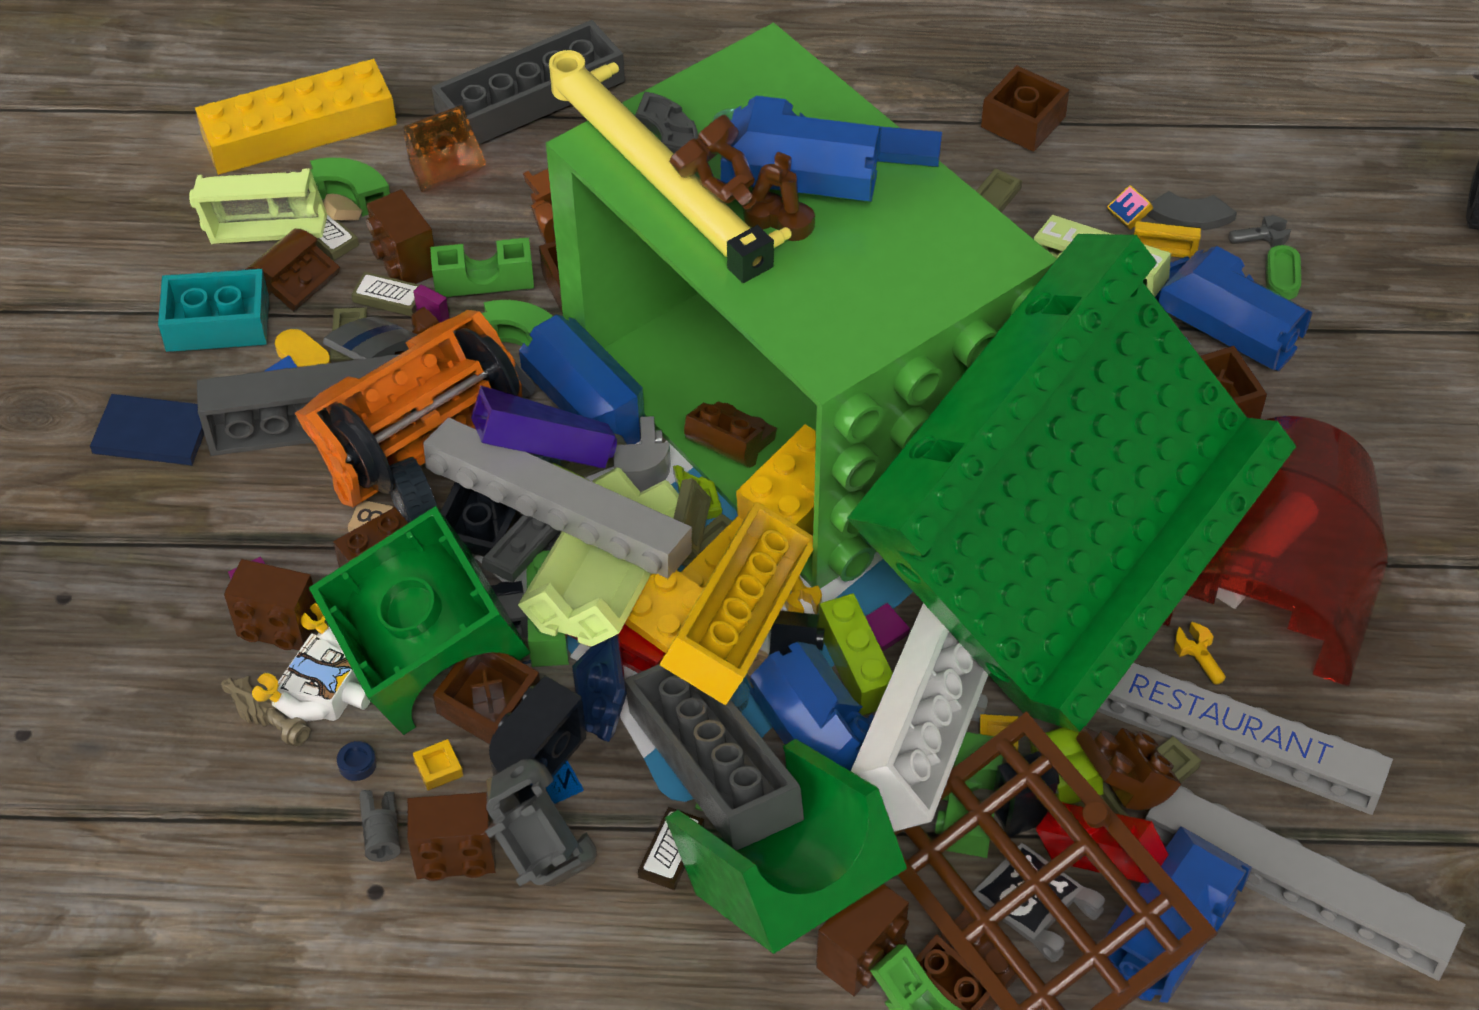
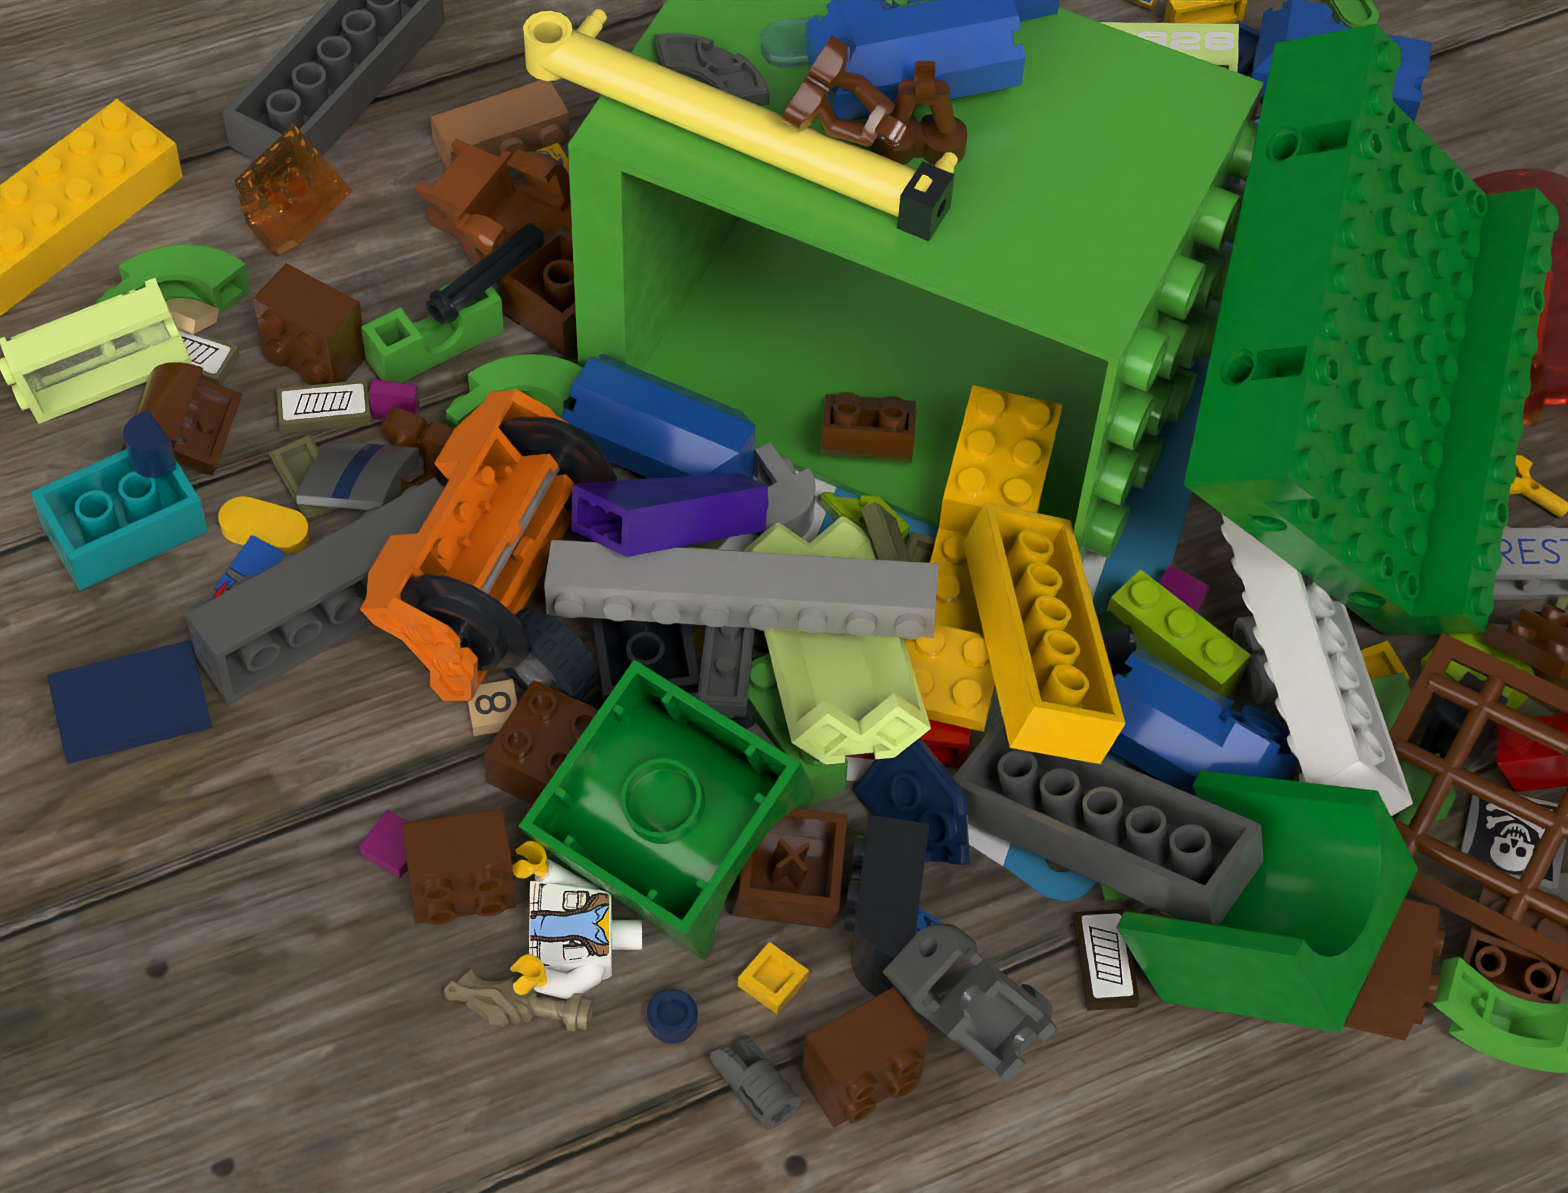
camera: 30 degrees left, 5 degrees up
none -> dark blue brick [123,410,176,478]
none -> black axle [426,223,544,324]

